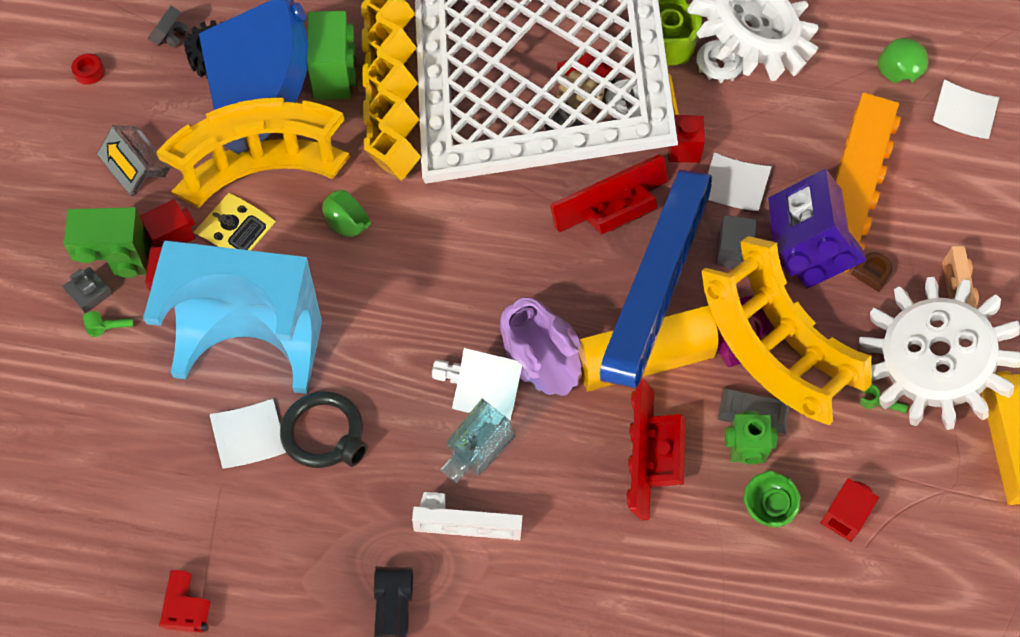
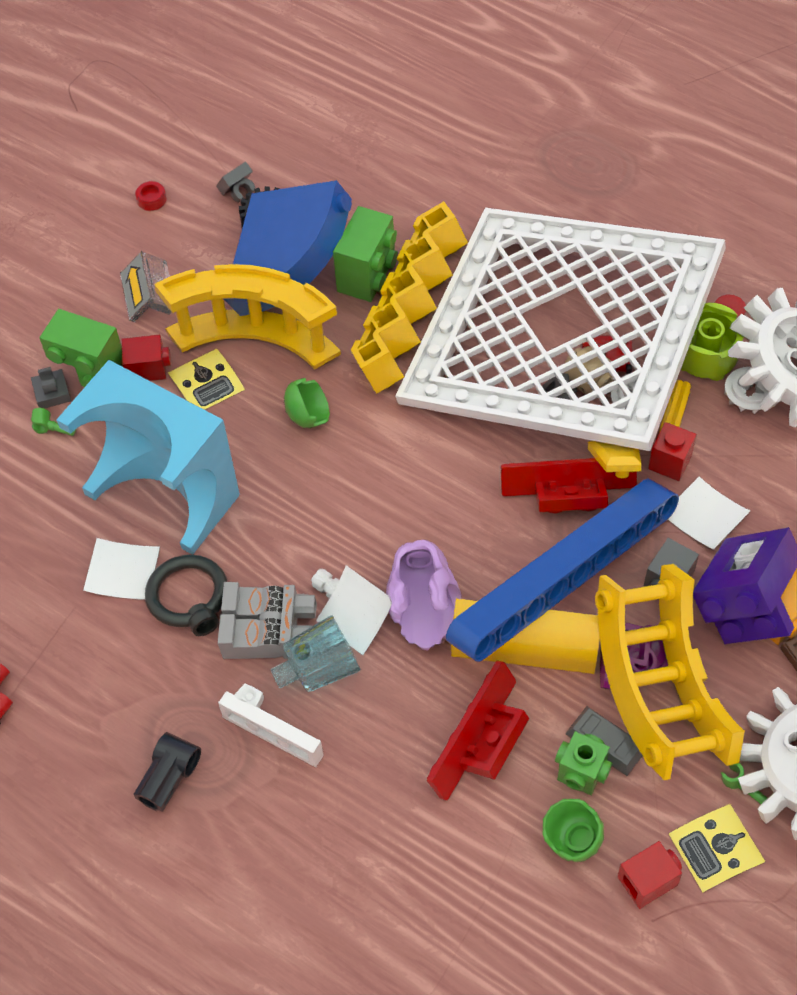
camera: 30 degrees right, 5 degrees down
none -> light grey hips [217,582,317,659]
none -> yellow piece [588,441,642,478]
none -> sticker [669,804,765,893]

